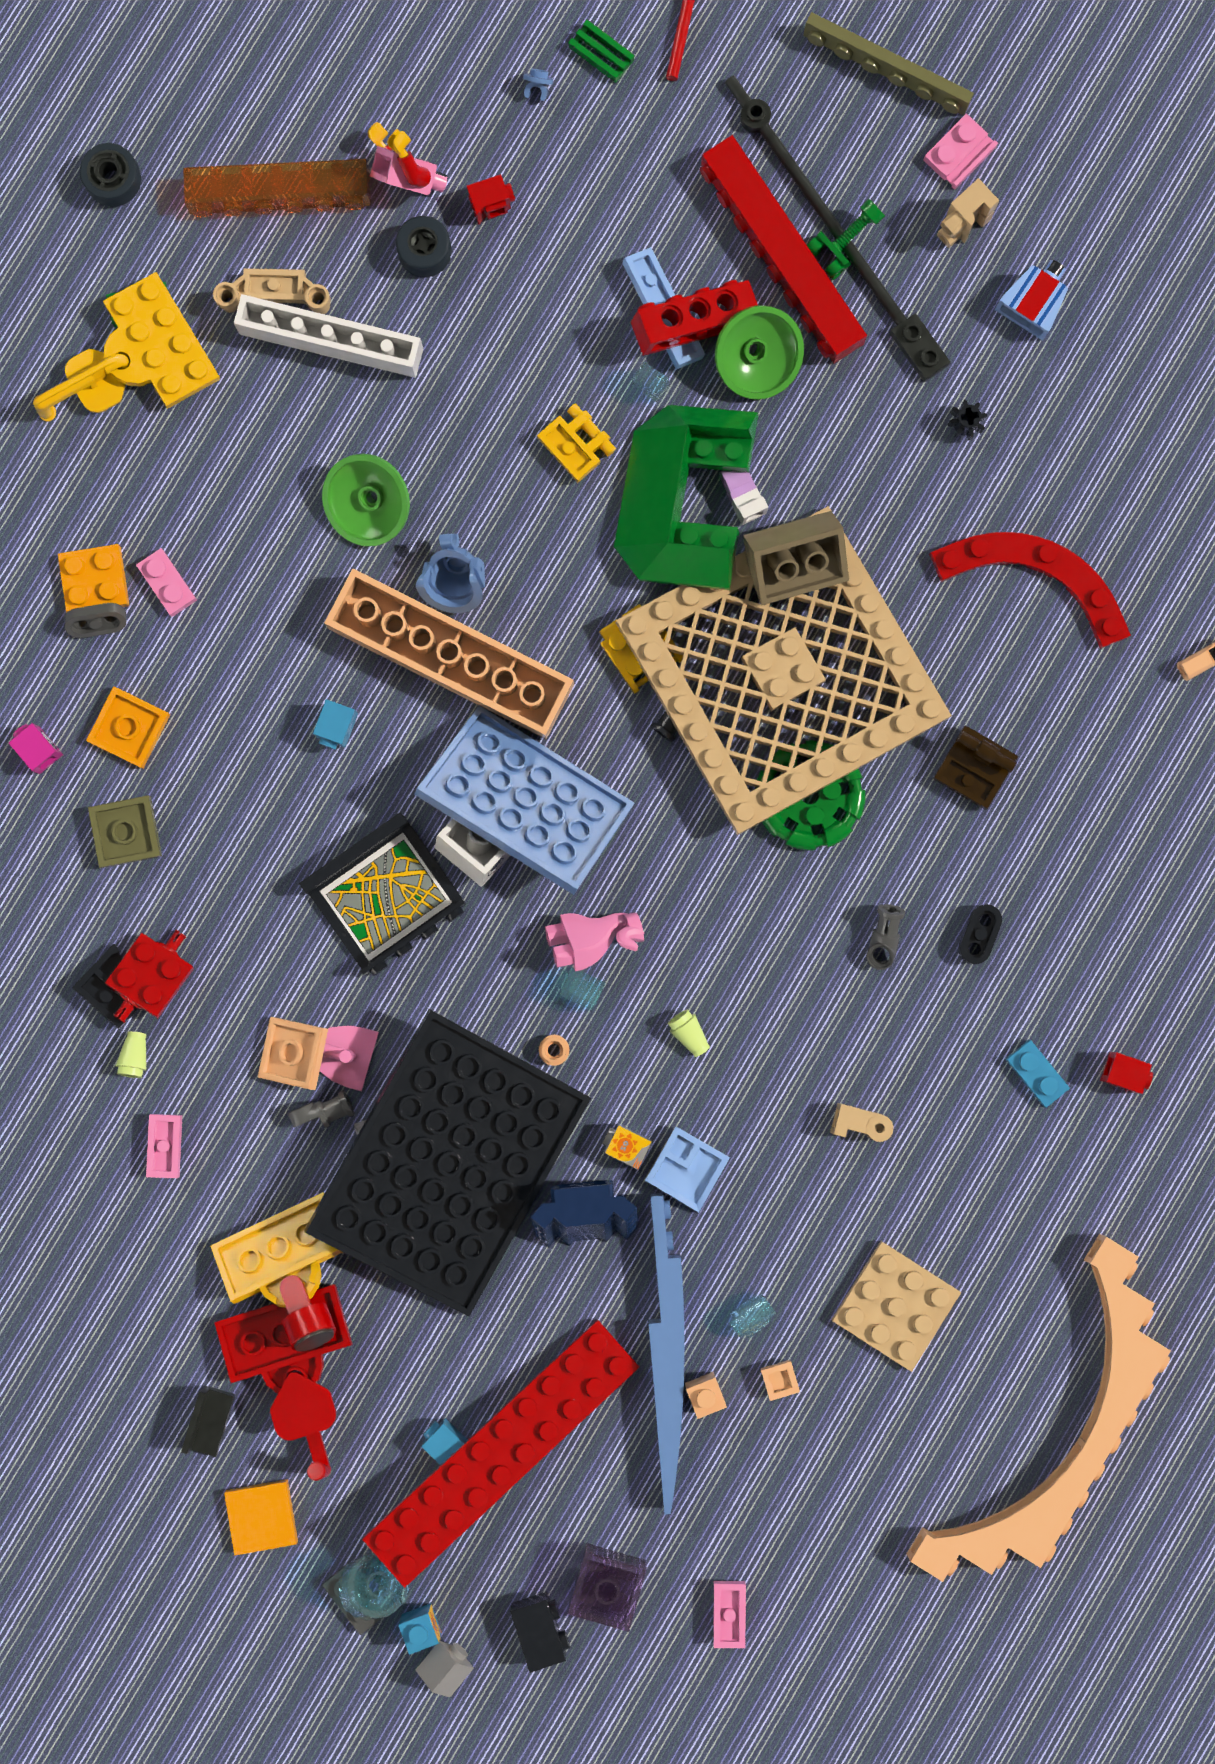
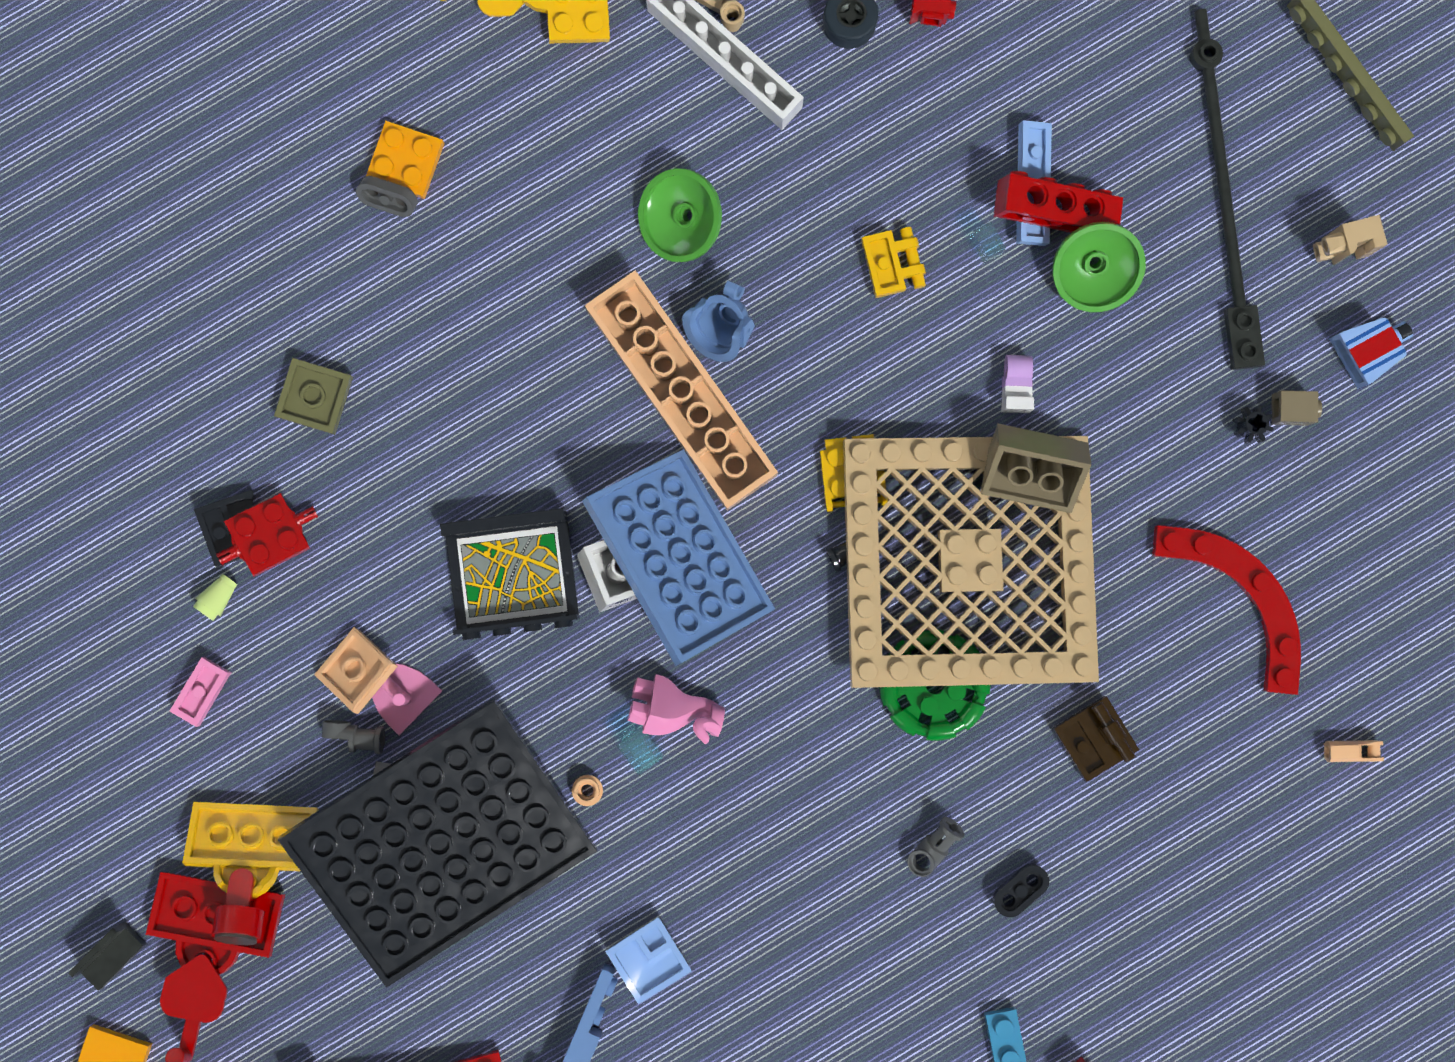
camera: 30 degrees right, 0 degrees up
dark pink brick [9,723,63,774] -> none
light orange tile [86,686,171,769] -> none
bright pink plate [136,548,197,617] -> none
dark azure brick [313,699,358,750] -> none
dark blue slope [531,1180,638,1248] -> none
brick [602,1123,652,1170] -> none
green slope [614,405,759,590] -> none
yellowish green cone [668,1009,710,1057] -> none
red brick [700,135,867,364] -> none
green bar [807,198,885,280] -> none
tan leg [830,1103,894,1142] -> none
bright pink plate [923,113,998,190] -> none
none -> dark tan brick [1271,390,1322,426]

